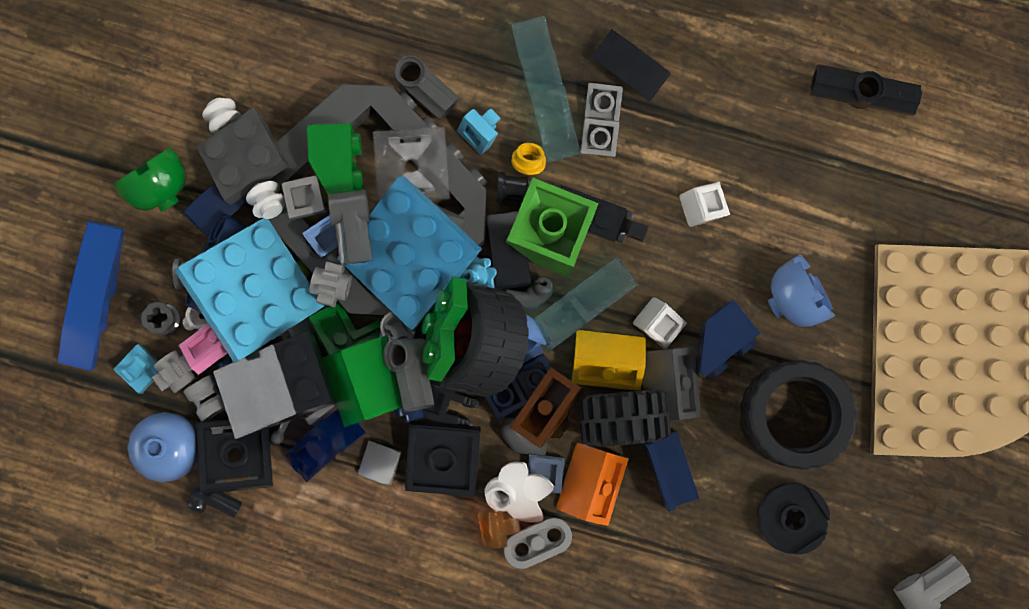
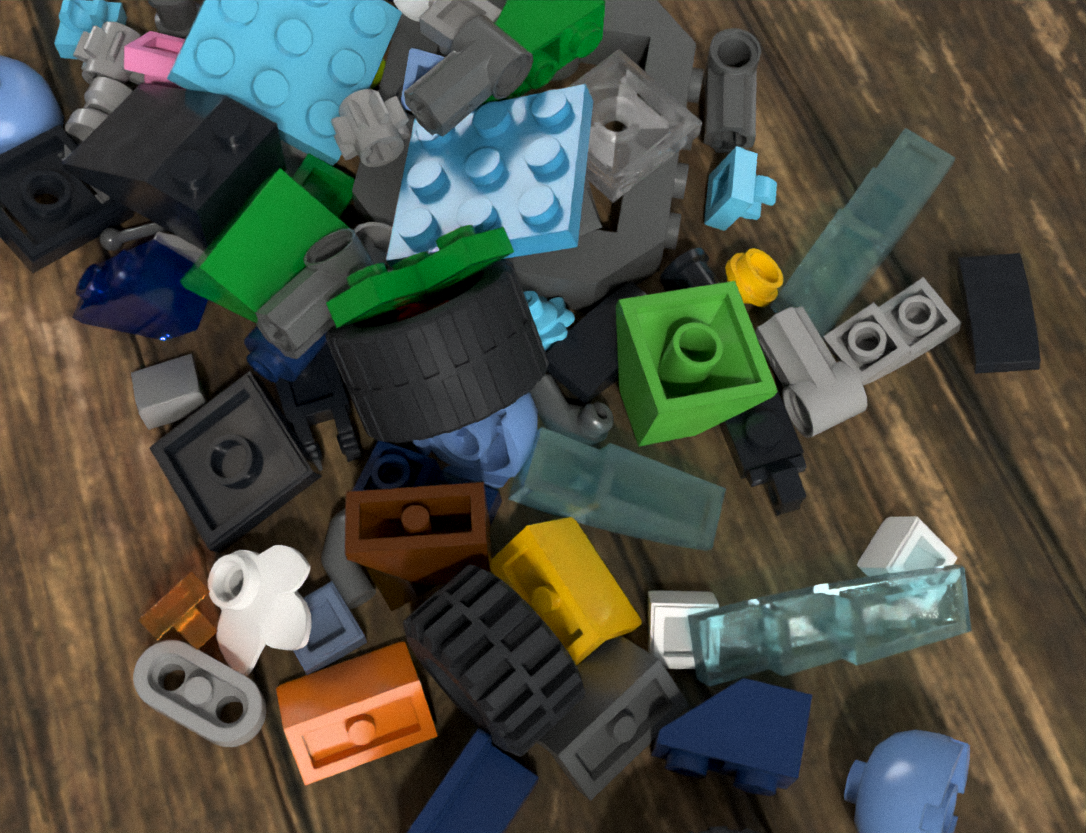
camera: 50 degrees right, 20 degrees down
none -> clear light blue slope [688,564,972,687]
none -> light grey piece [755,306,867,438]

